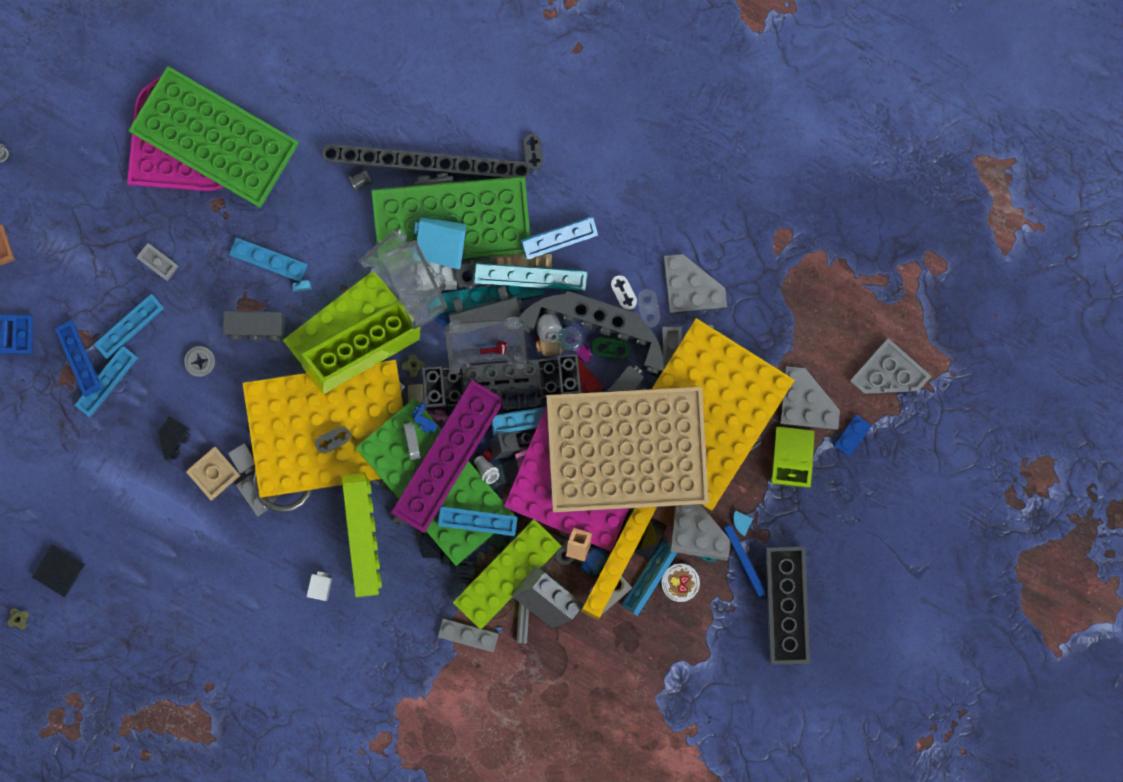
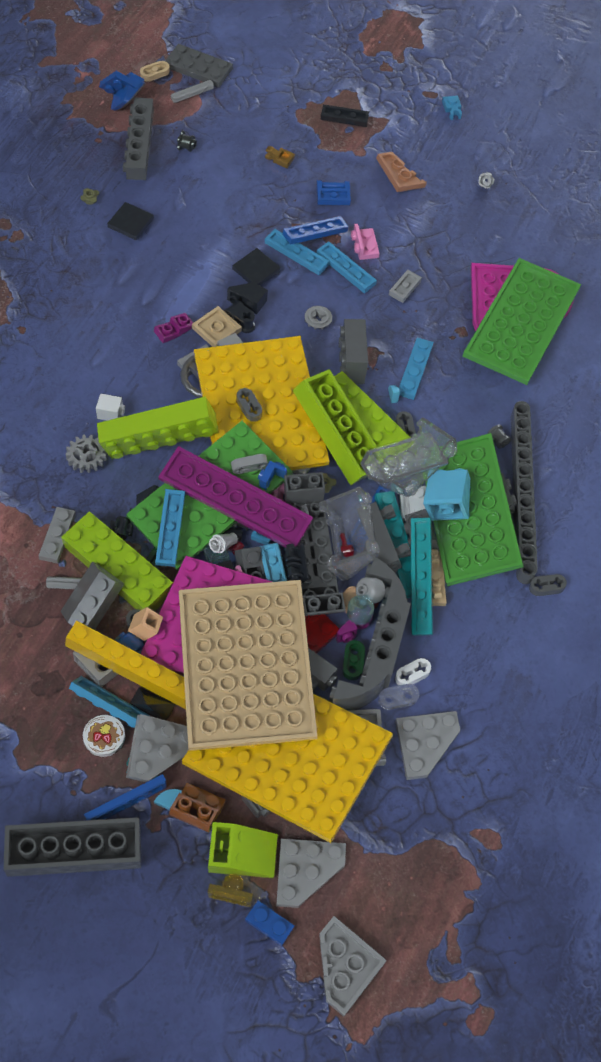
camera: 80 degrees right, 25 degrees down
plate [520,216,598,260] -> none
none -> light grey gear [66,434,107,473]
none -> magenta slope [154,313,193,343]
none -> dark orange brick [169,783,225,833]
none -> clear yellow tile [208,874,253,907]
none -> black piece [224,301,255,333]
none -> black tile [232,248,281,286]
none -> bright pink bracket [351,224,380,260]
none -> dark grey beam [395,411,416,440]

